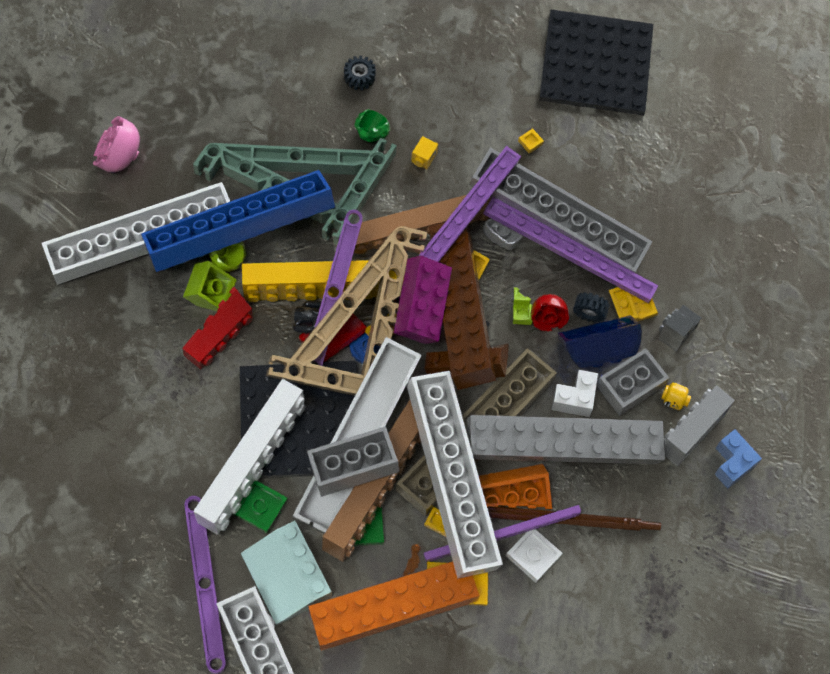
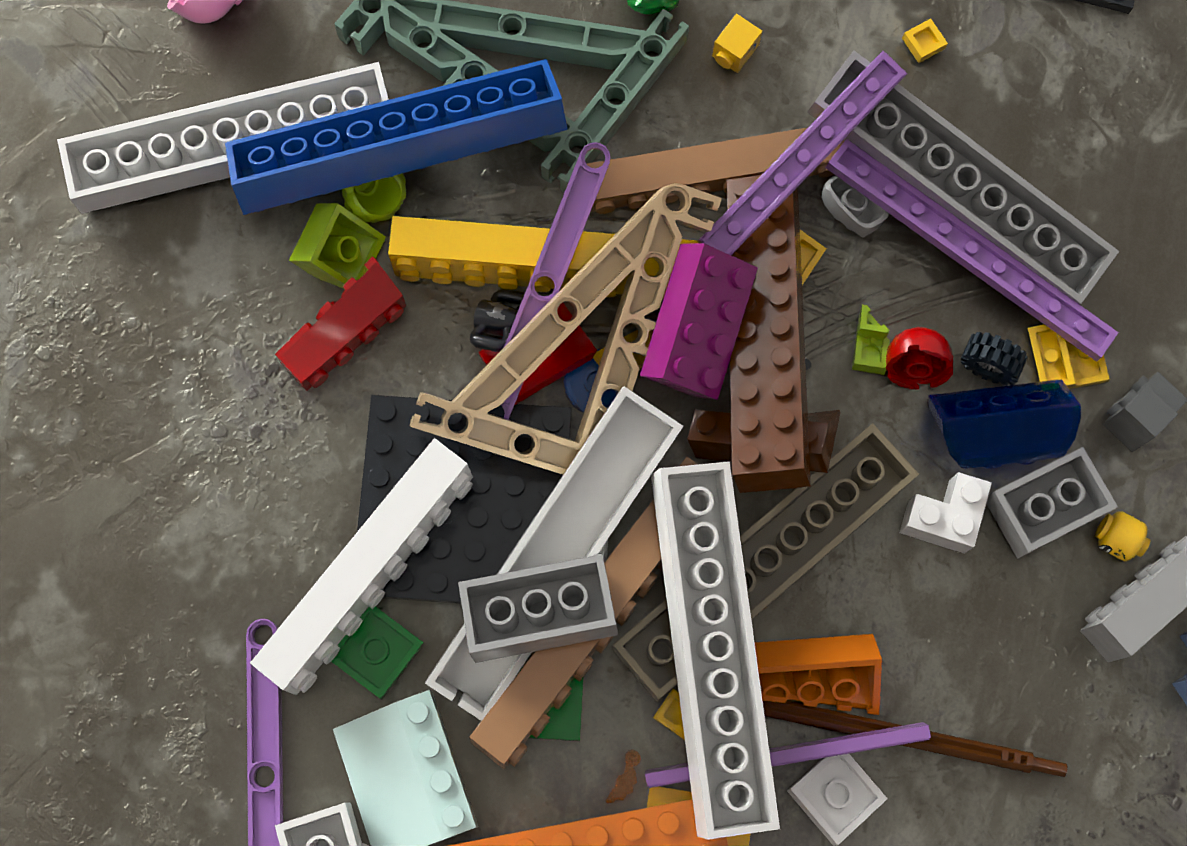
camera: 10 degrees right, 10 degrees up
light grey brick [465,415,665,464] -> none

